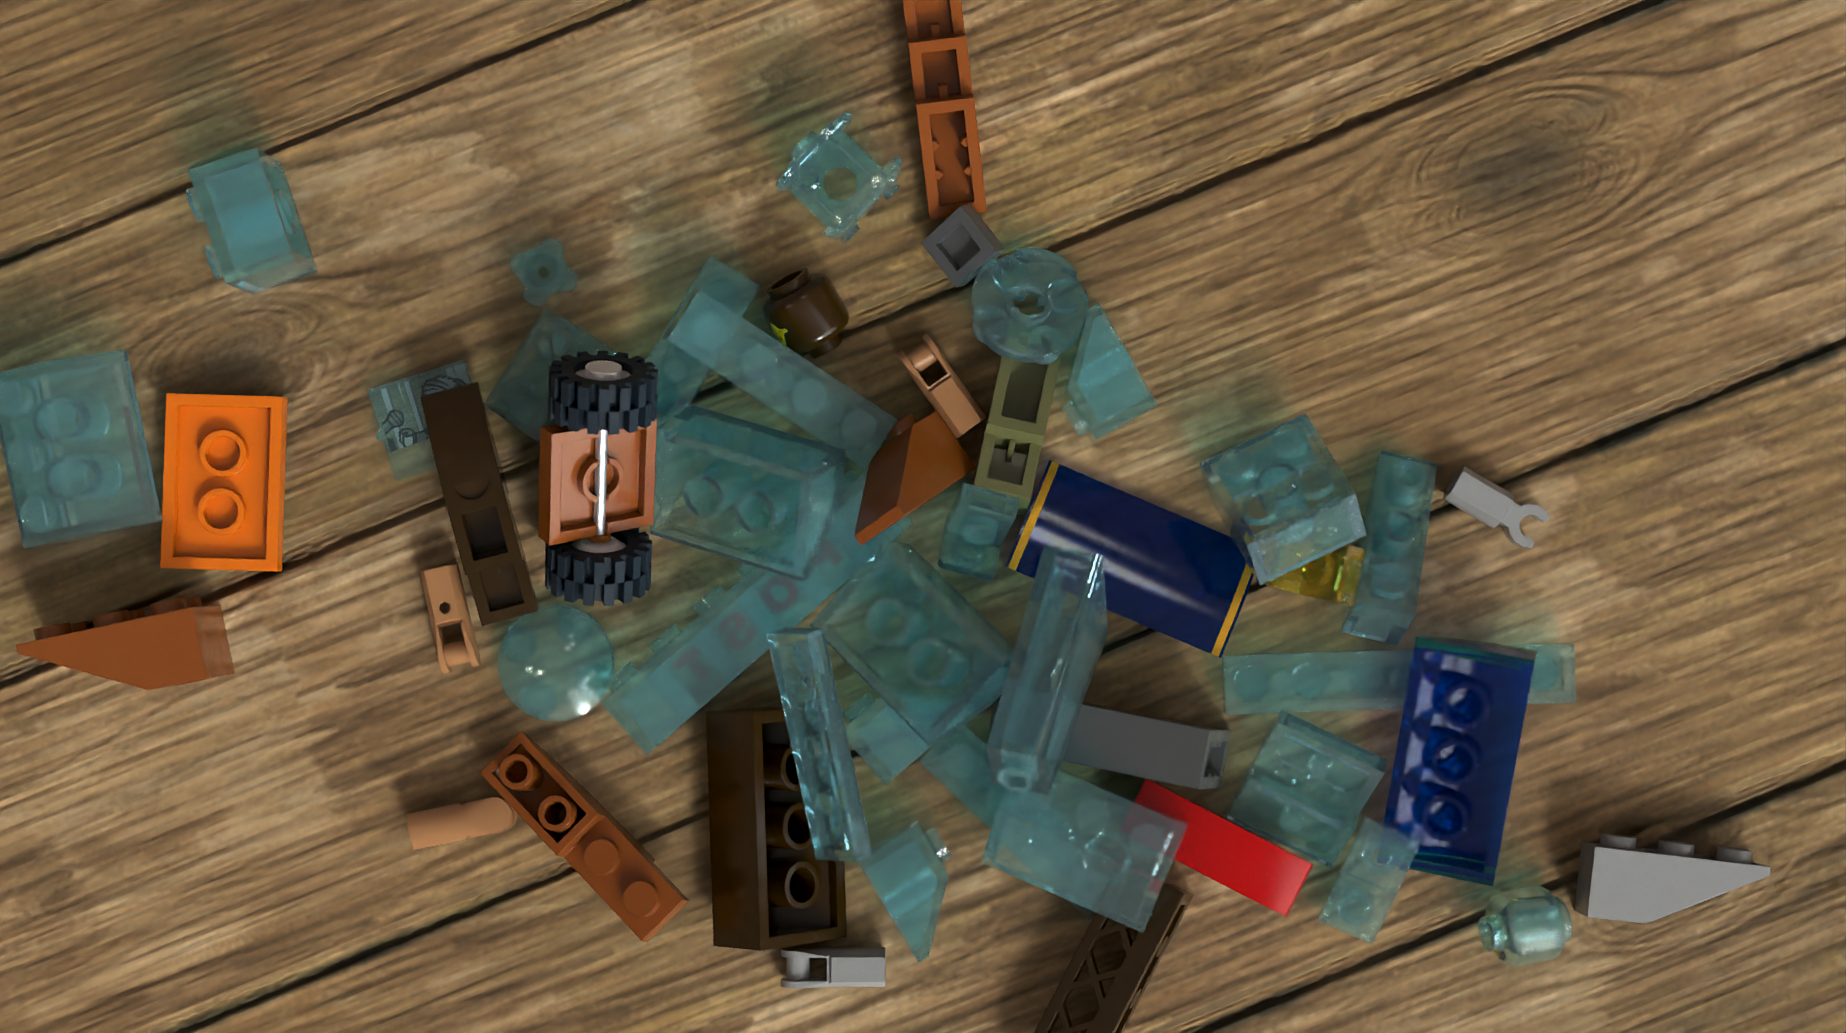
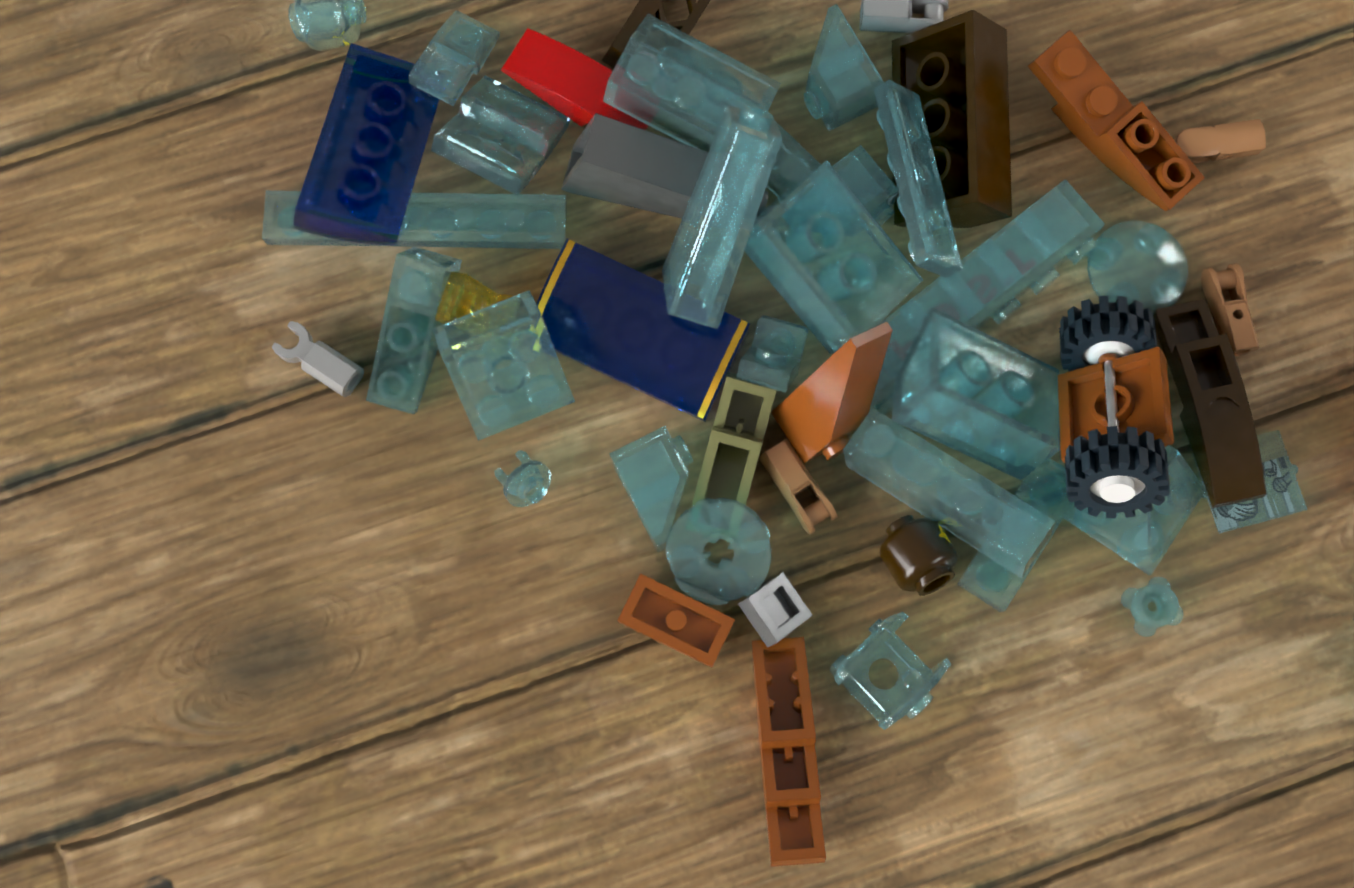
camera: 175 degrees left, 10 degrees down
light grey slope [1574,833,1771,924] -> none
none -> clear light blue plate [494,450,552,507]
none -> dark orange plate [617,573,735,668]

